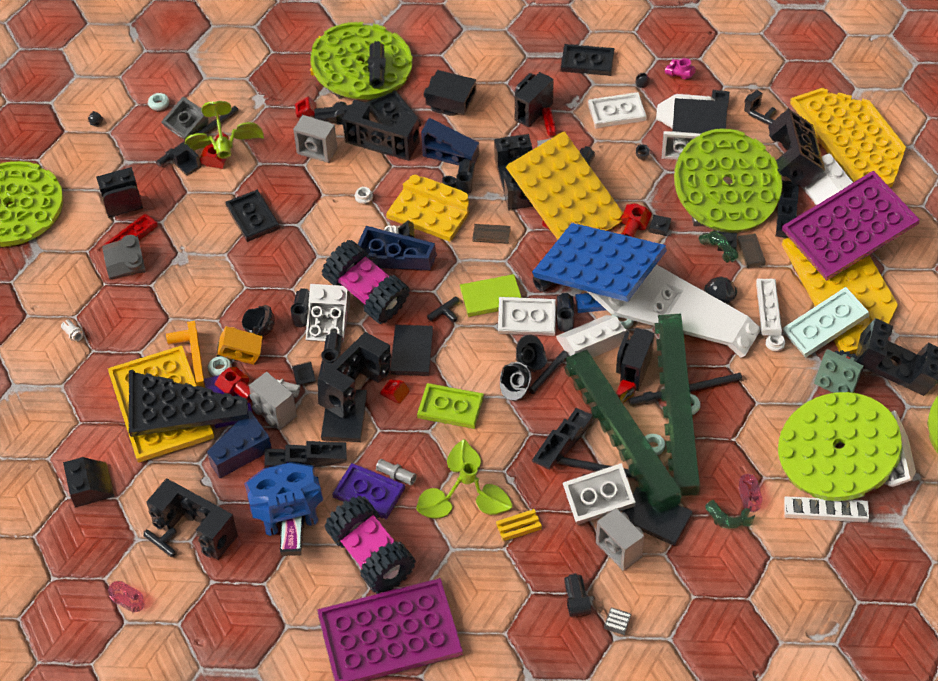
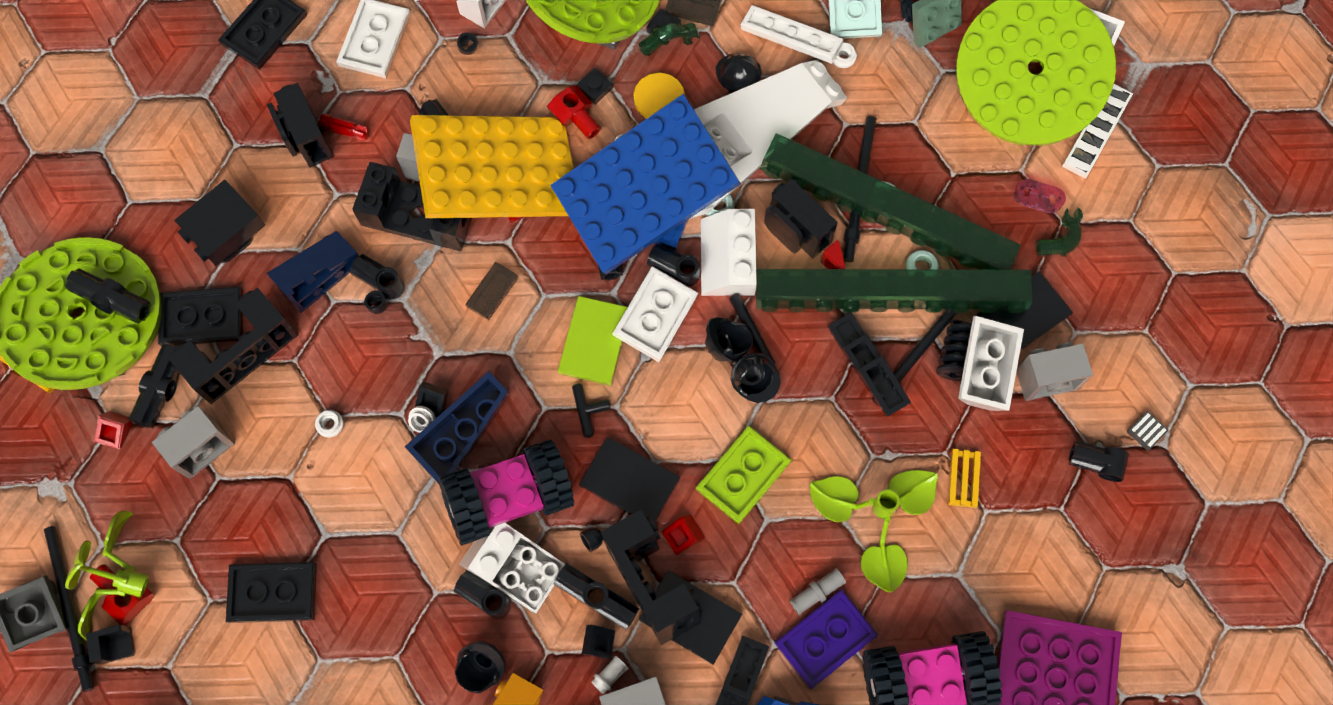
camera: 65 degrees left, 20 degrees up
yellow plate [386,175,469,242] -> none
none -> yellow tile [633,73,685,119]

